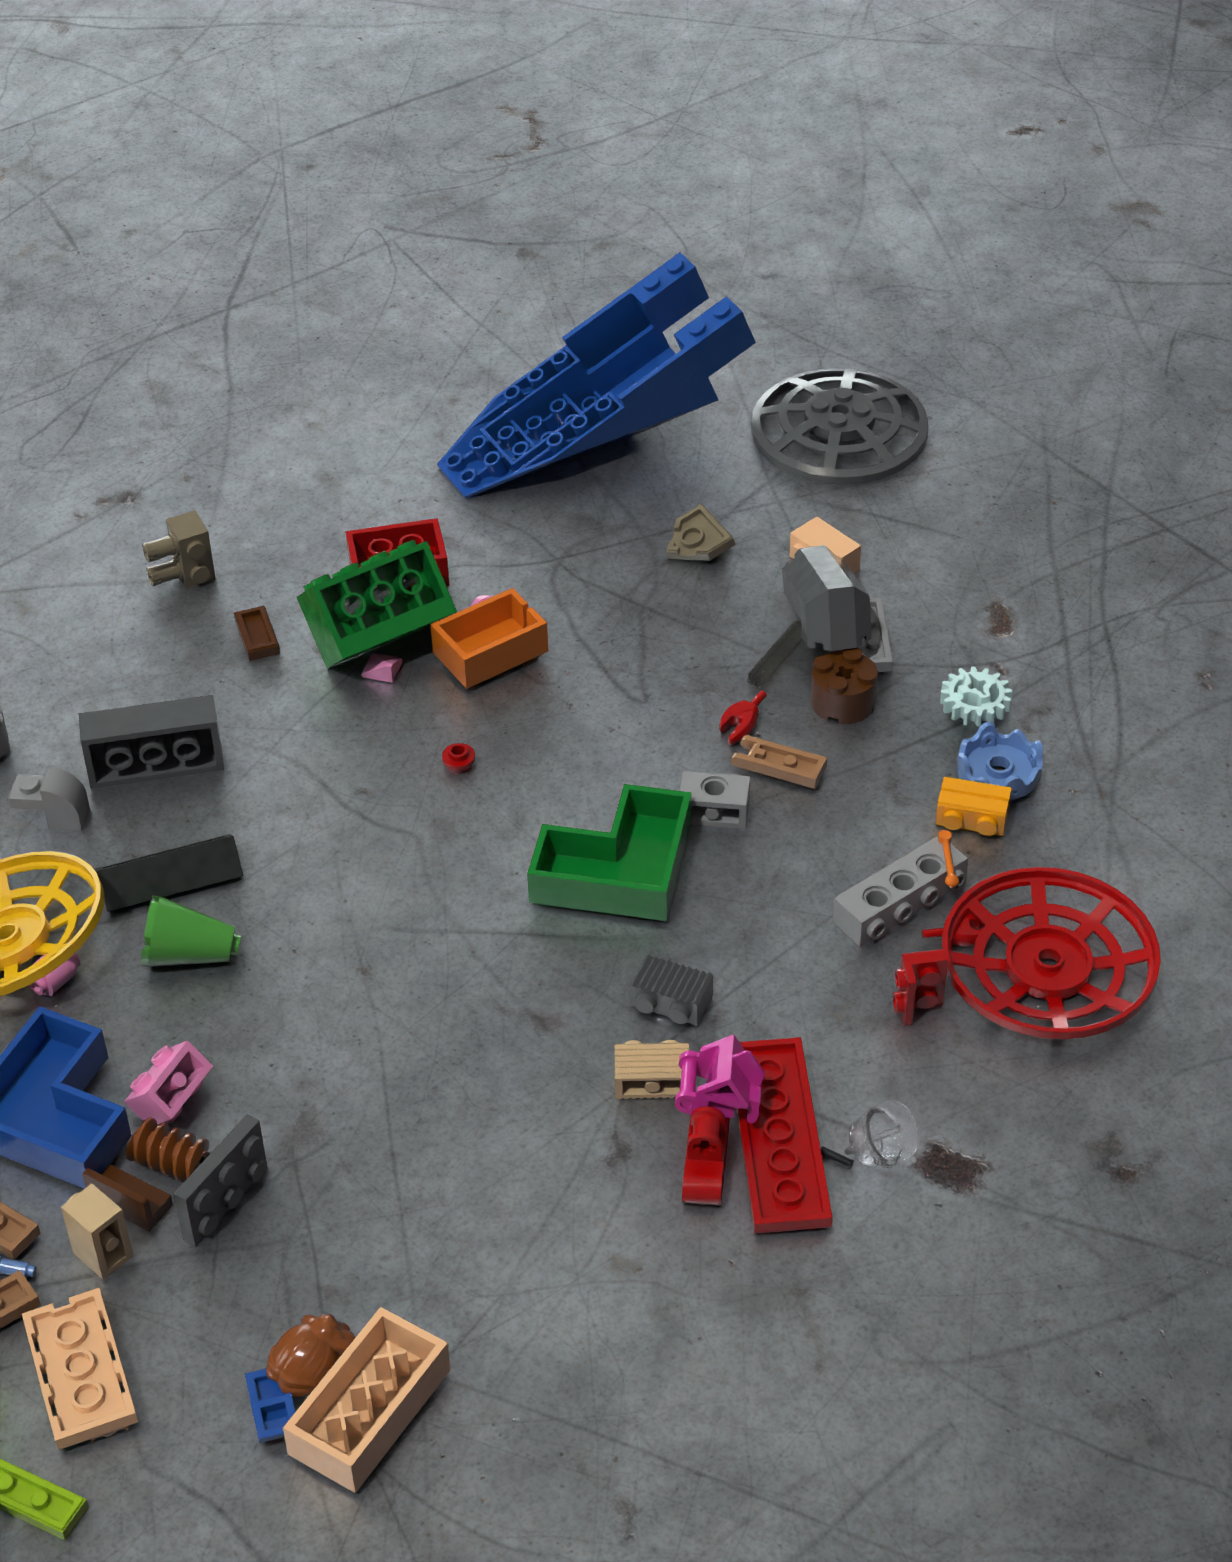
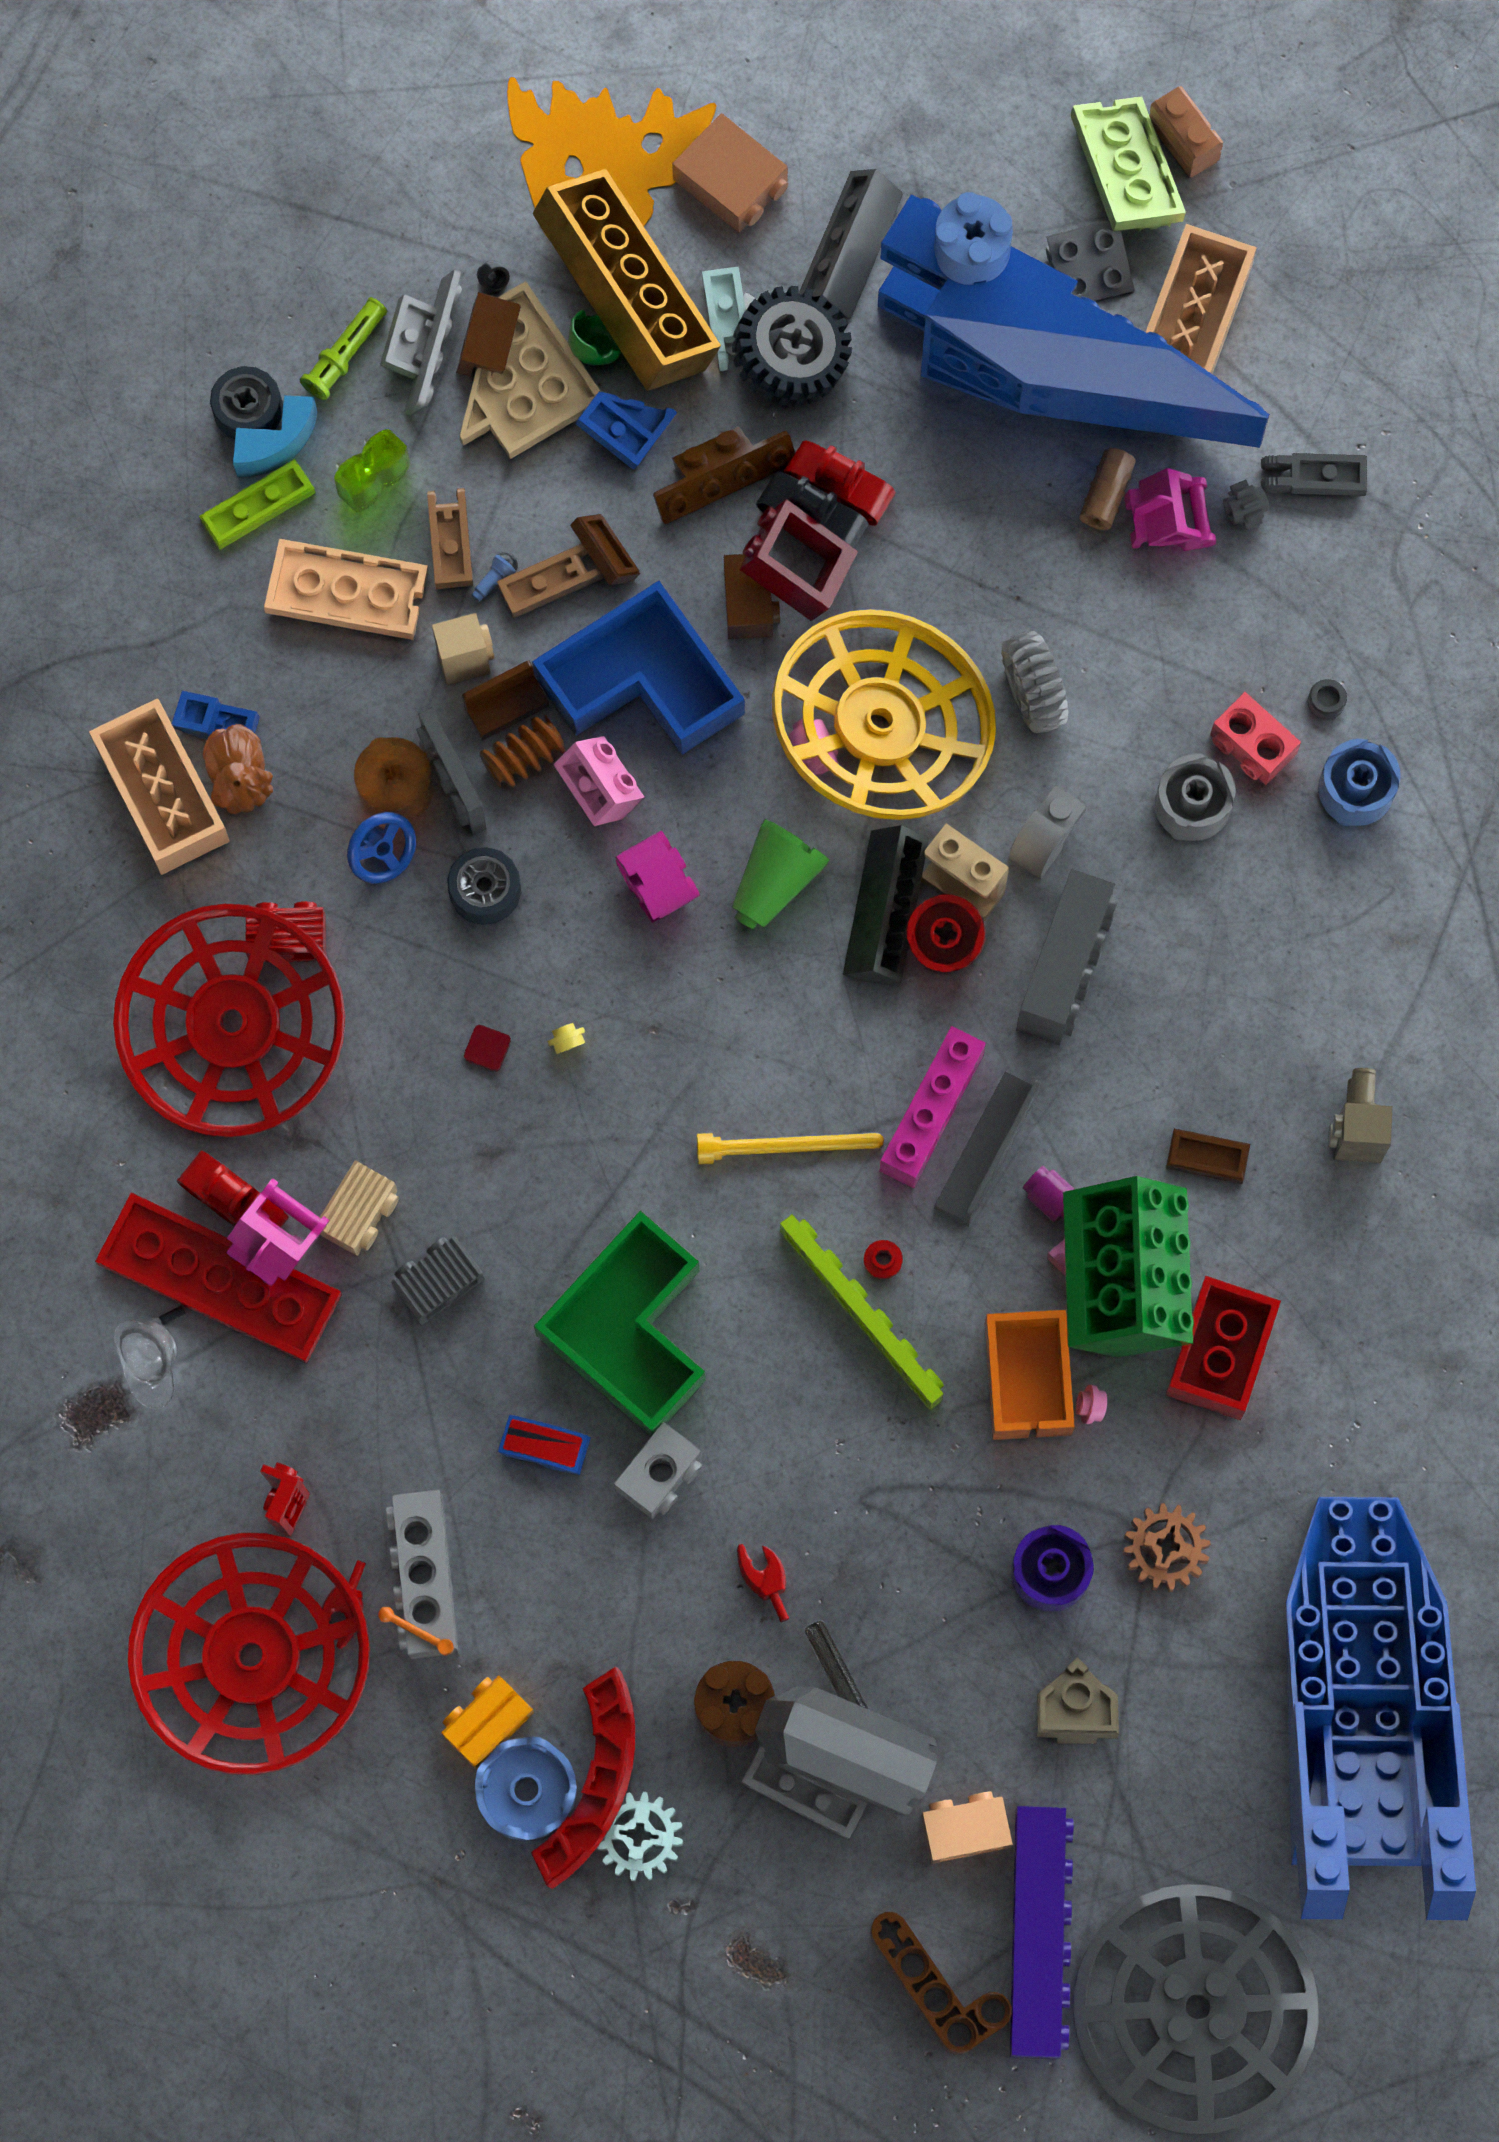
camera: 120 degrees right, 30 degrees up
medium nougat hinge [730,735,827,789] -> none
none -> red dish [113,903,345,1137]
none -> red brick [245,901,326,963]
none -> blue piece [347,812,416,884]
none -> clear orange brick [354,737,434,820]
none -> wheel [447,847,521,925]
none -> dark red piece [464,1025,511,1072]
none -> slope [498,1414,591,1475]
none -> red tile [531,1667,635,1889]
none -> light yellow plate [547,1023,585,1054]
none -> dark pink brick [615,830,700,923]
none -> yellow piece [697,1133,884,1165]
none -> lime plate [780,1214,944,1411]
none -> reddish brown beam [870,1912,1012,2055]
none -> dark pink brick [879,1026,986,1189]
none -> red brick [907,894,986,972]
none -> tan panel [921,823,1009,921]
none -> dark grey panel [934,1072,1041,1227]
none -> dark purple brick [1010,1806,1074,2059]
none -> dark purple brick [1011,1525,1094,1612]
none -> magenta brick [1022,1165,1075,1223]
none -> nougat gear [1123,1503,1211,1592]

